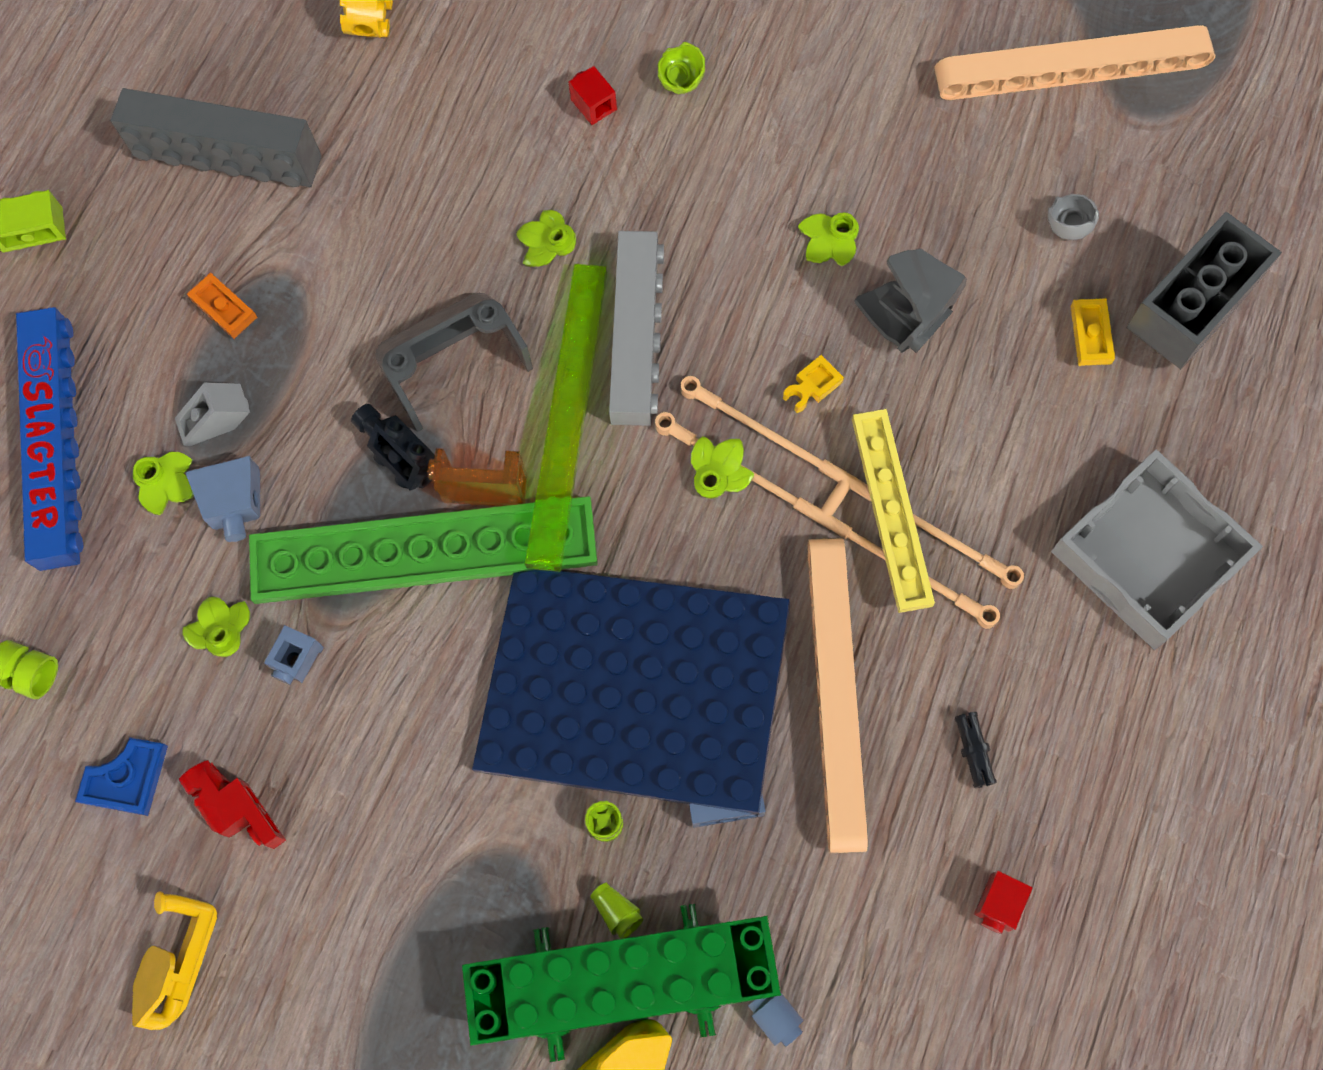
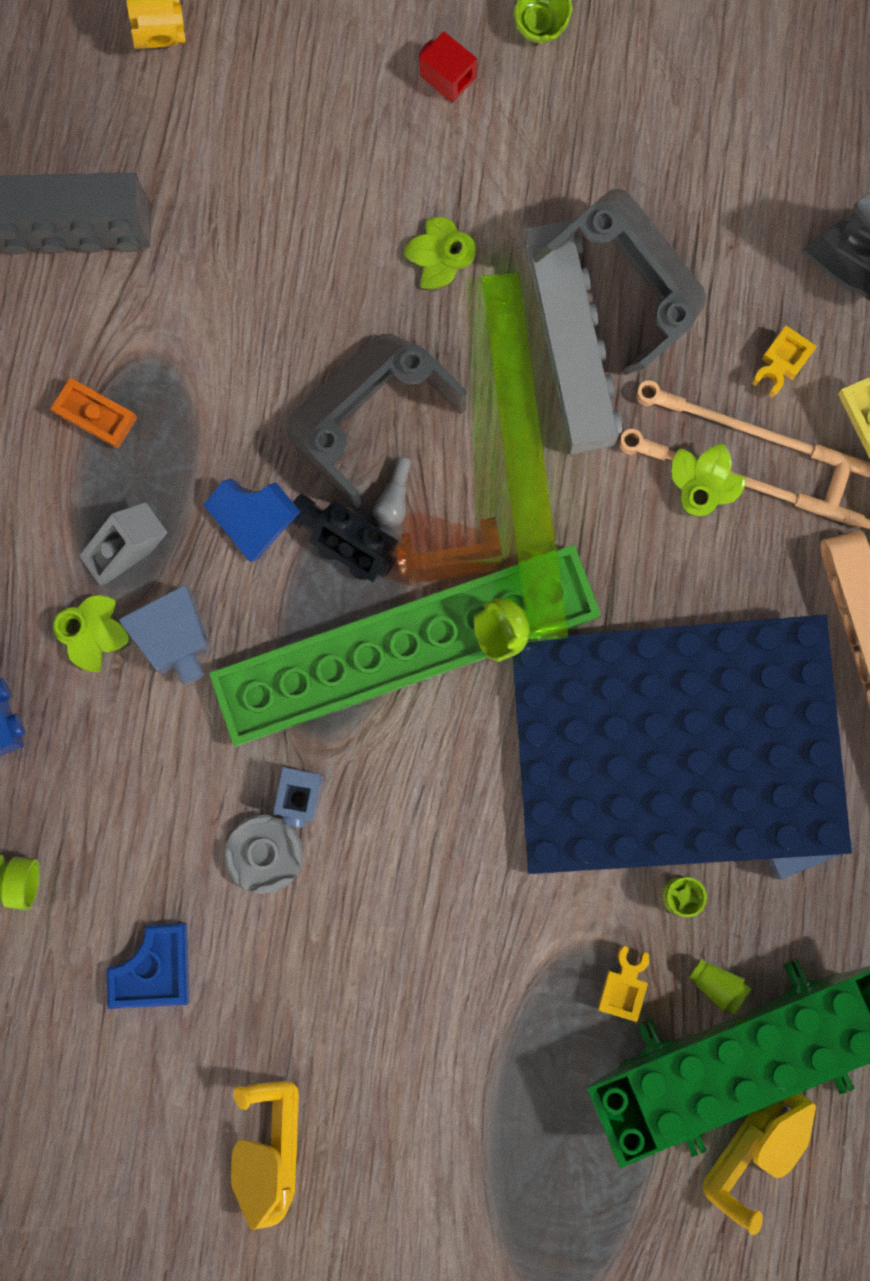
camera: 15 degrees left, 10 degrees up
red plate [179,760,286,849] -> none
lime plate [182,597,250,657] -> none
lime plate [798,212,859,266] -> none
none -> blue tile [204,478,300,562]
none -> light grey tile [224,815,304,894]
none -> light grey piece [373,457,411,529]
none -> lime hair [473,598,530,662]
none -> dark grey windscreen [532,189,706,374]
none -> yellow plate [597,945,649,1022]

